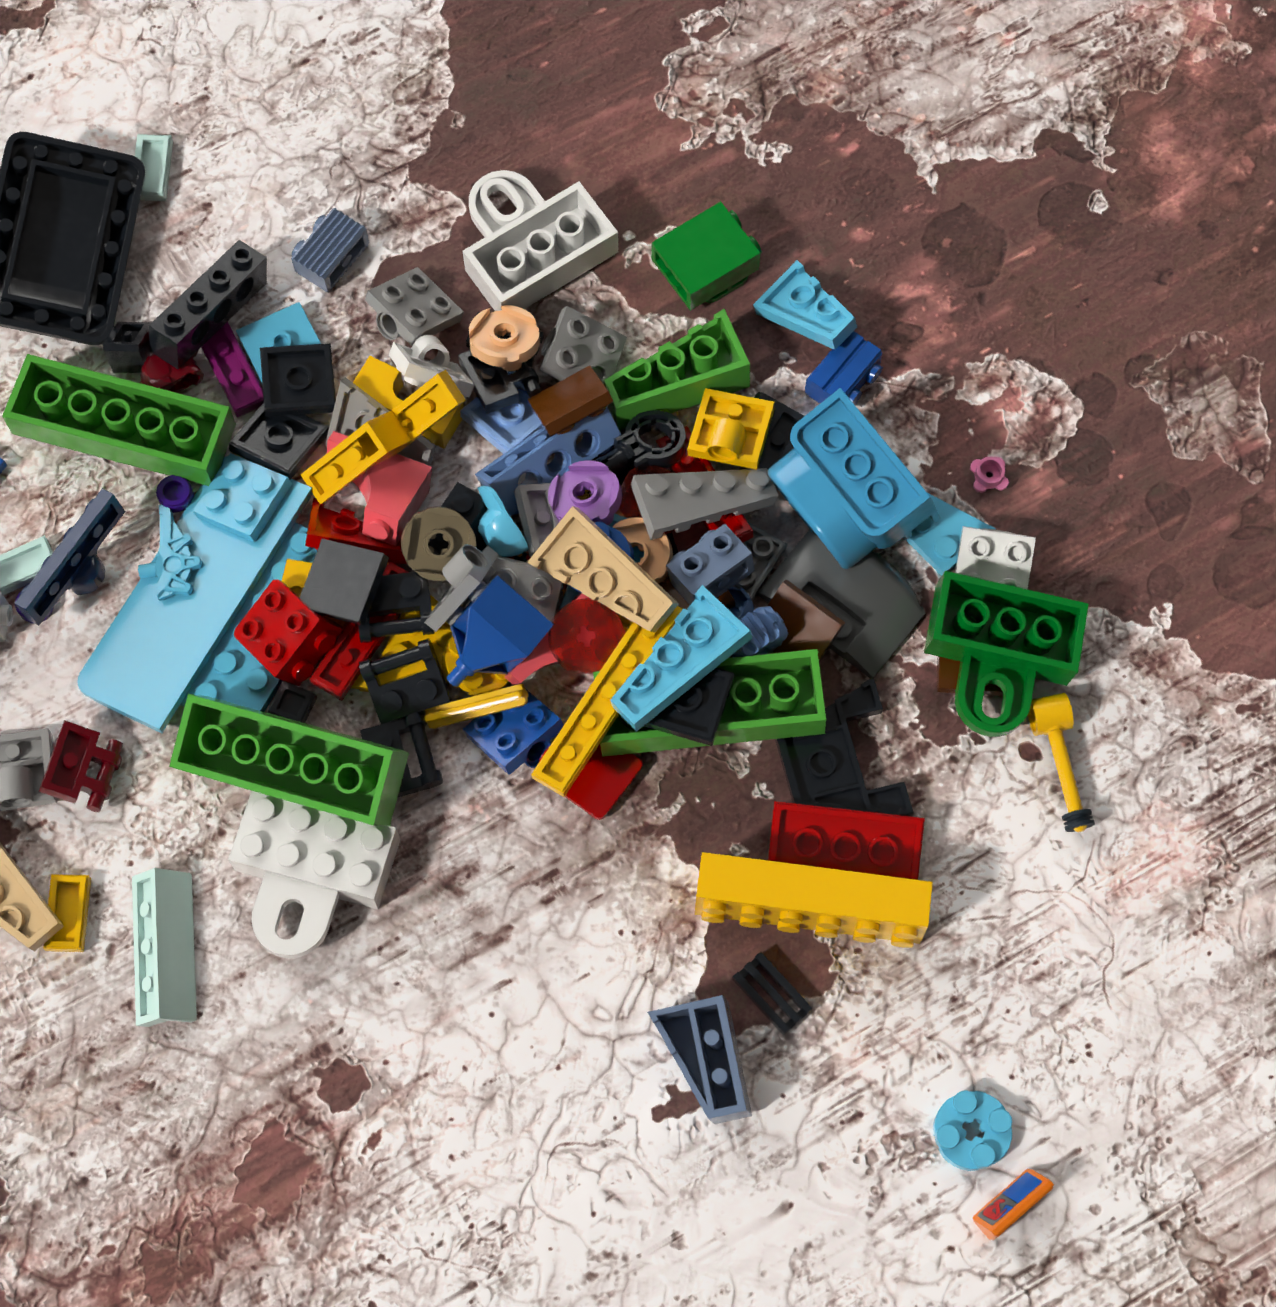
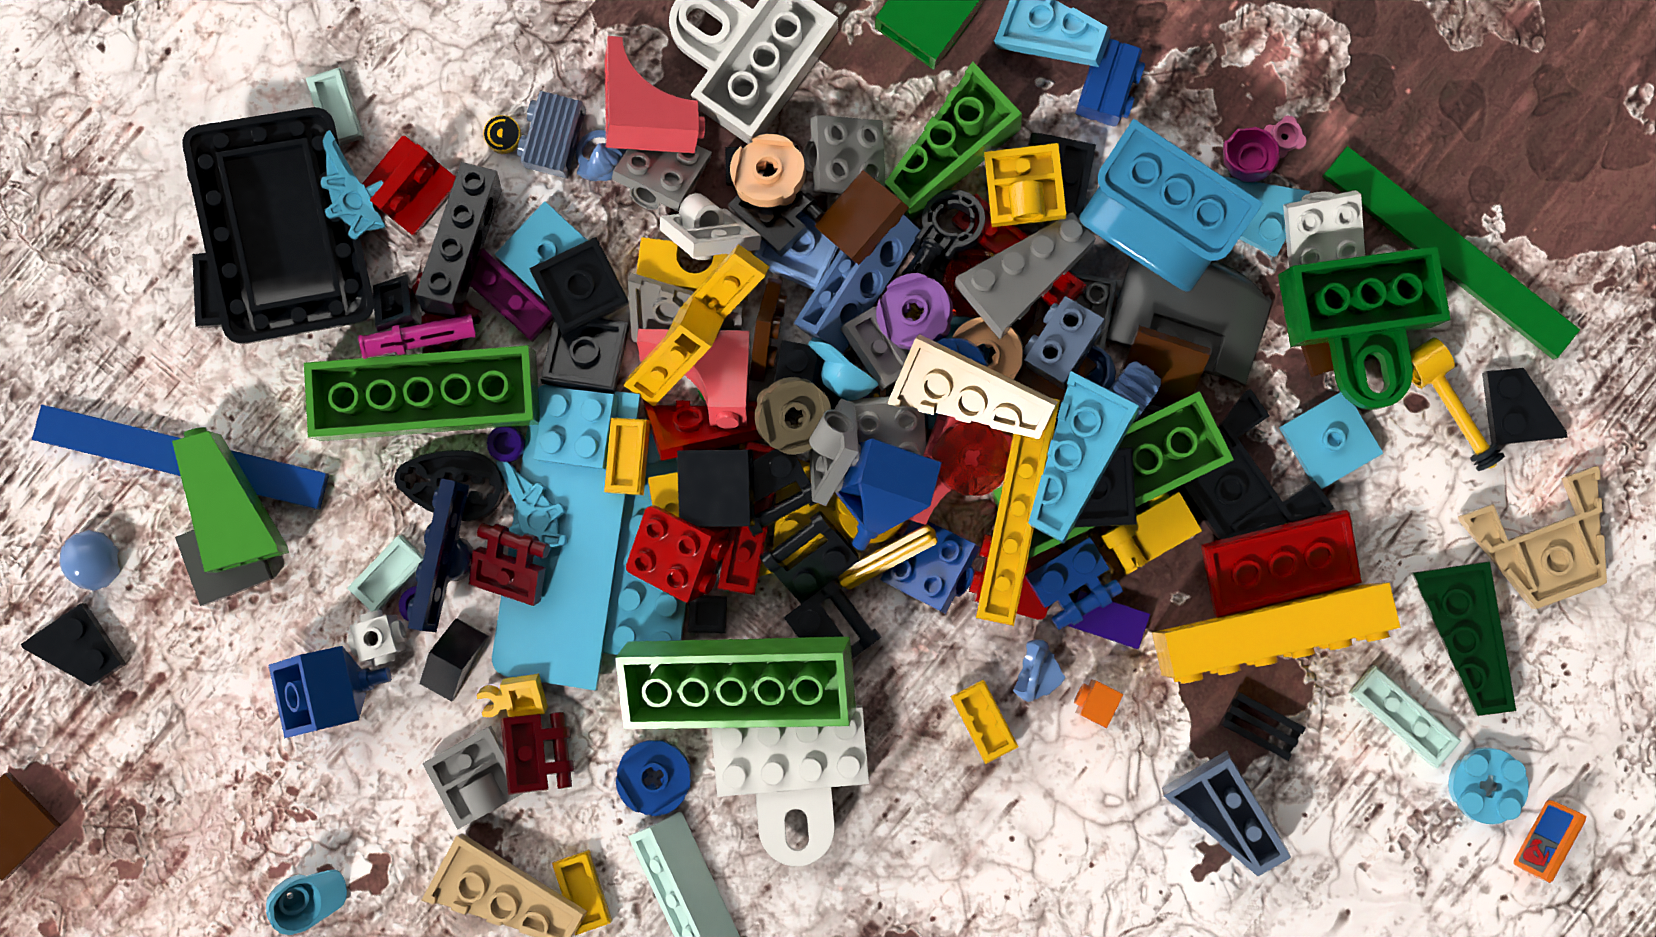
camera: 15 degrees left, 15 degrees up
none -> medium azure piece [321,130,385,240]
none -> dark pink pin [358,314,476,359]
none -> red bracket [362,136,456,236]
none -> black piece [394,450,504,522]
none -> black slope [419,618,489,702]
none -> dark red plate [468,523,550,606]
none -> yellow plate [476,673,548,717]
none -> black tile [483,115,522,154]
none -> medium blue piece [575,130,627,181]
none -> coral arch [604,36,705,153]
none -> yellow tile [604,418,651,496]
none -> blue plate [616,740,692,816]
none -> reddish brown plate [749,277,787,382]
none -> yellow plate [950,679,1019,764]
none -> medium blue piece [1013,640,1065,702]
none -> blue plate [1025,537,1123,630]
none -> dark purple tile [1067,590,1150,650]
none -> orange plate [1074,679,1124,728]
none -> yellow hinge [1101,492,1202,574]
none -> dark pink hair [1223,127,1280,182]
none -> medium azure plate [1279,392,1383,489]
none -> green tile [1322,146,1580,360]
none -> light aqua tile [1348,665,1462,769]
none -> dark green wing [1411,561,1516,716]
none -> tan wing [1458,466,1607,609]
none -> black wing [1482,368,1568,445]

